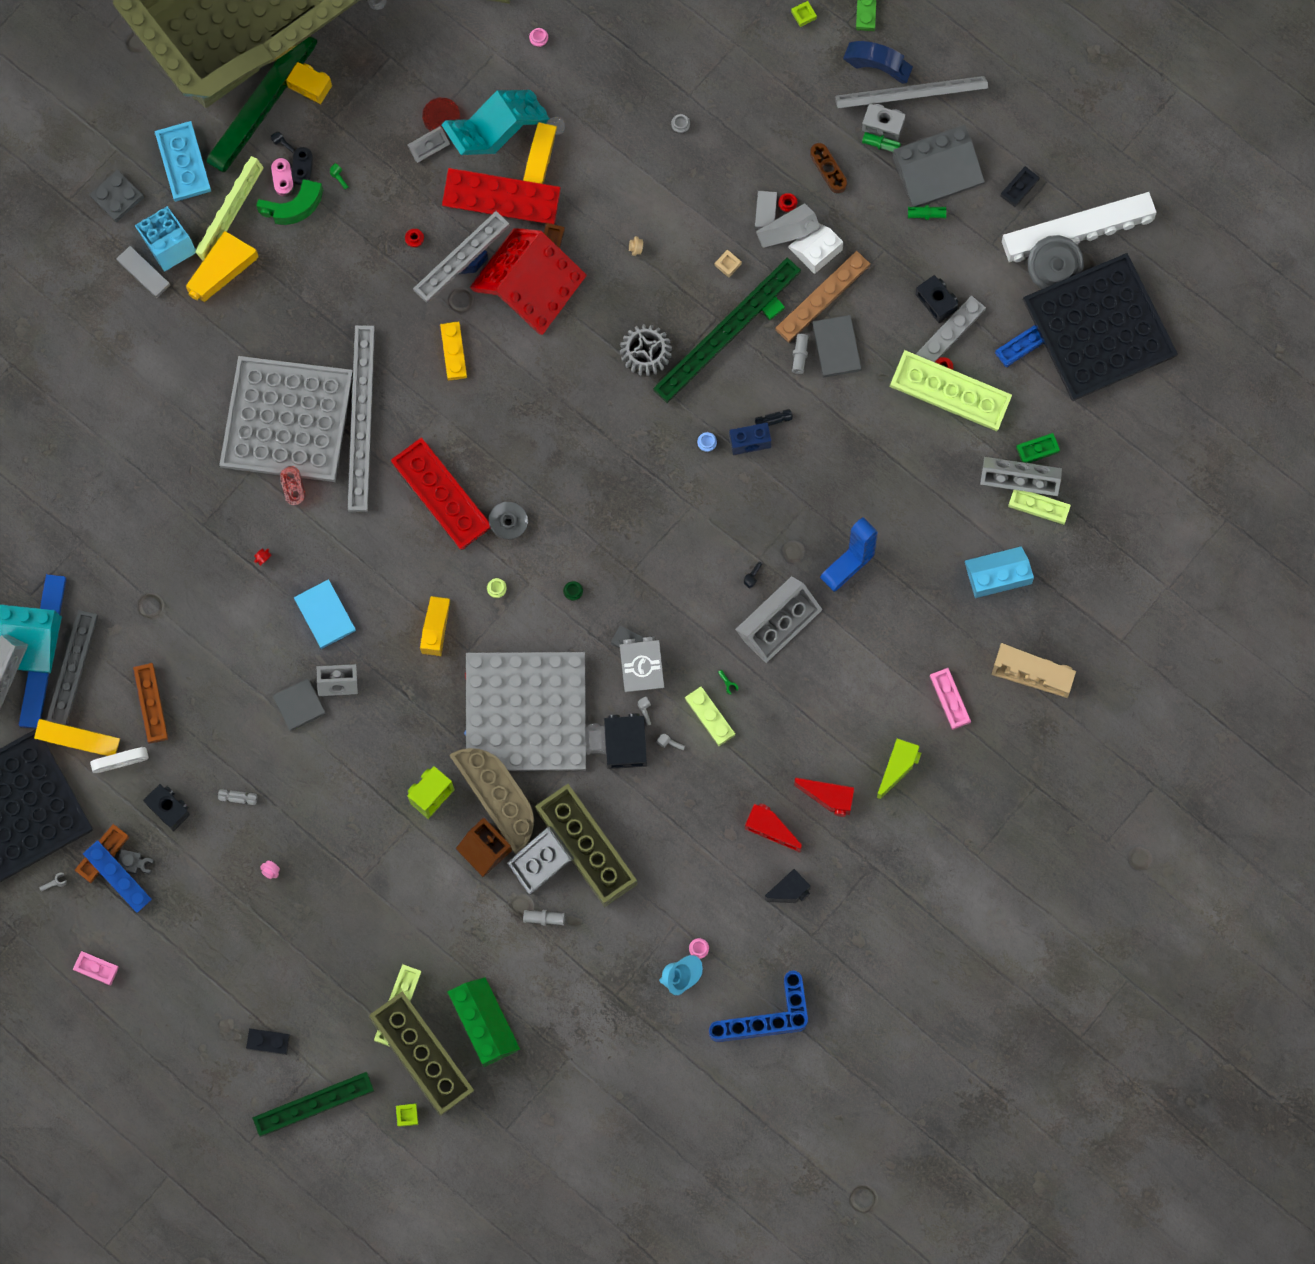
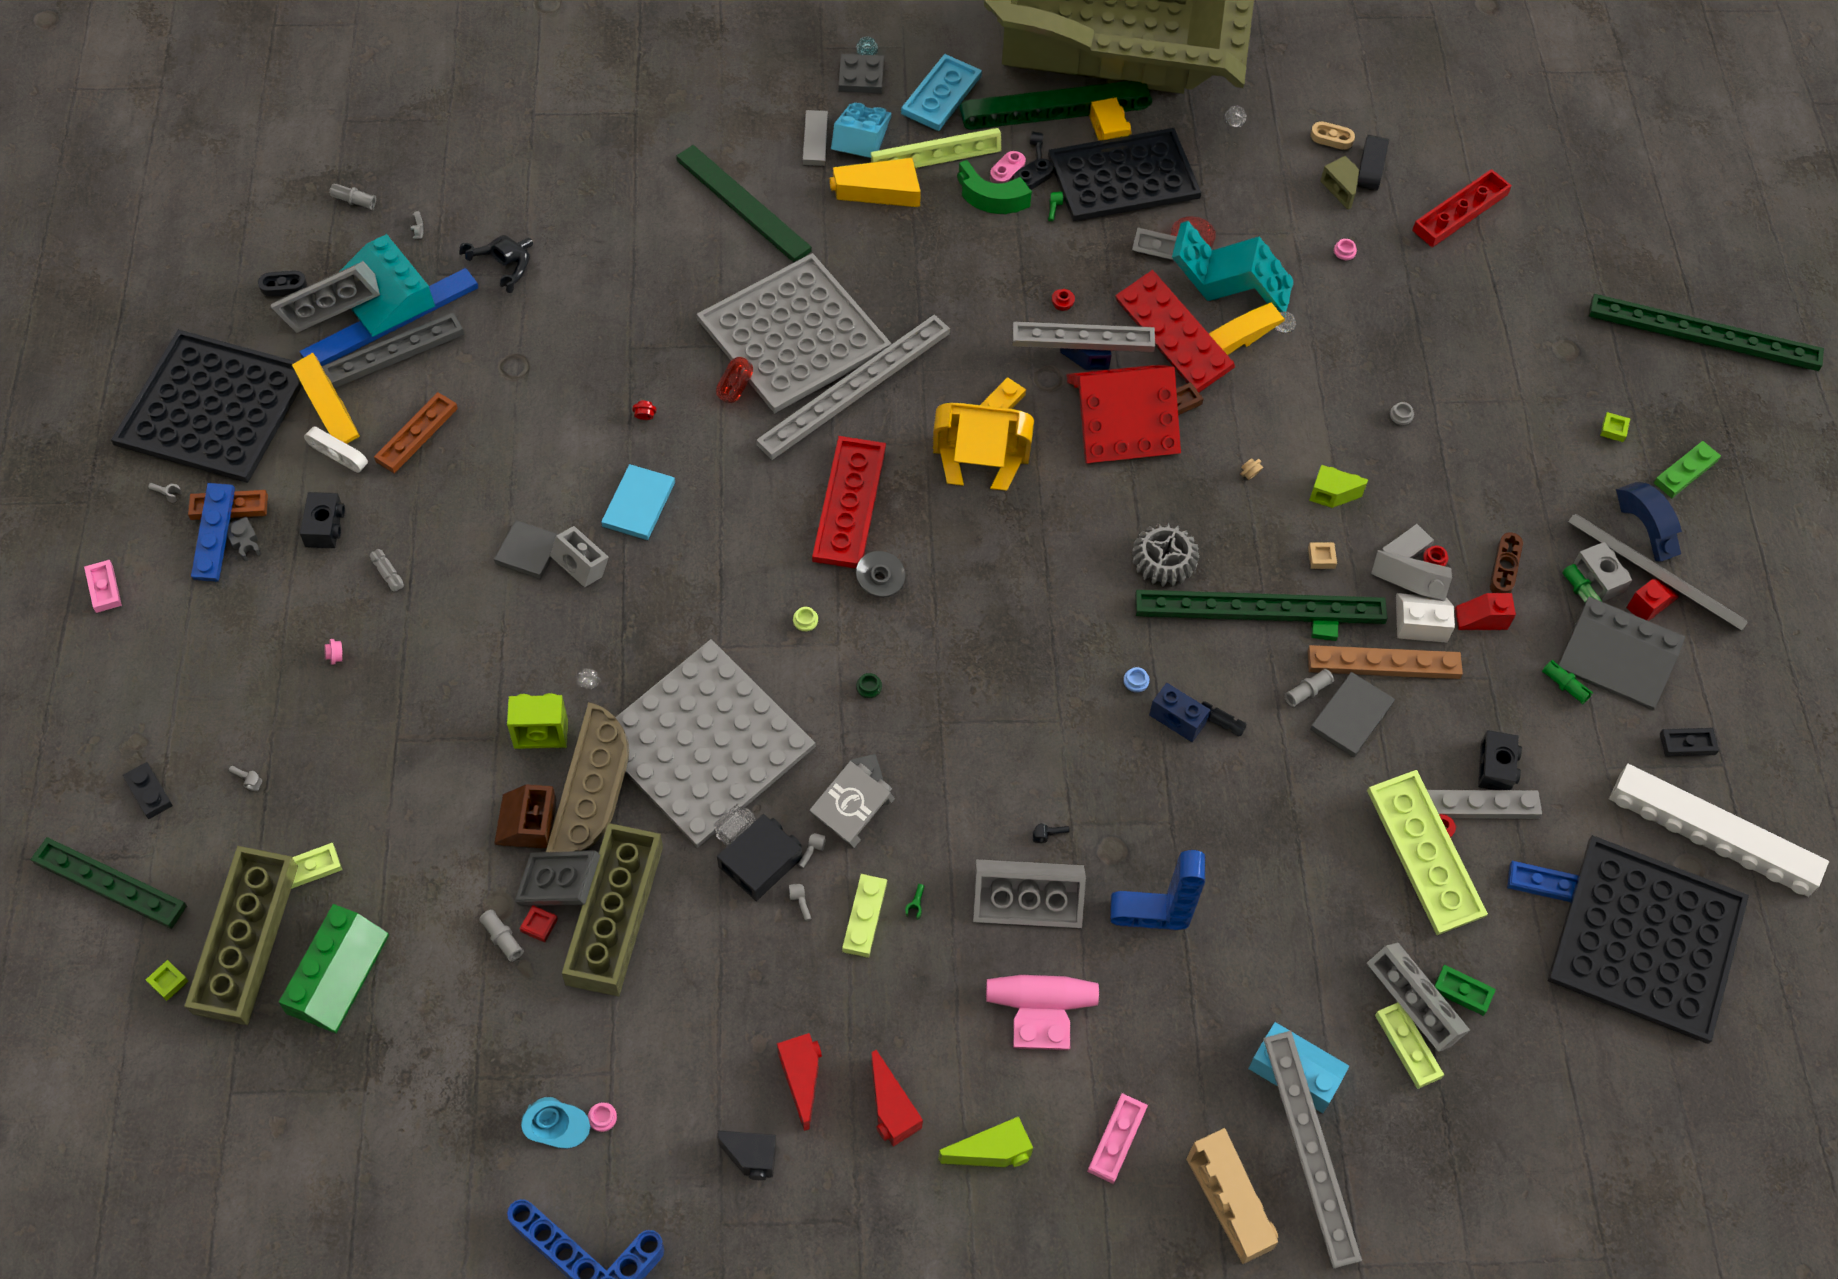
camera: 40 degrees right, 15 degrees down
yellow slope [420,596,450,656] -> none
dark grey piece [1028,235,1084,289] -> none
none -> light grey hand [229,766,262,791]
none -> black piece [459,235,533,293]
none -> red tile [519,906,558,942]
none -> clear plate [575,669,602,689]
none -> dark green tile [676,145,812,263]
none -> clear light blue plate [856,37,878,55]
none -> yellow piece [933,403,1034,491]
none -> bright pink plate [986,975,1099,1050]
none -> black plate [1048,128,1202,222]
none -> light grey tile [1263,1031,1362,1268]
none -> lime slope [1309,465,1368,508]
none -> red slope [1455,593,1516,630]
none -> red slope [1626,579,1679,621]

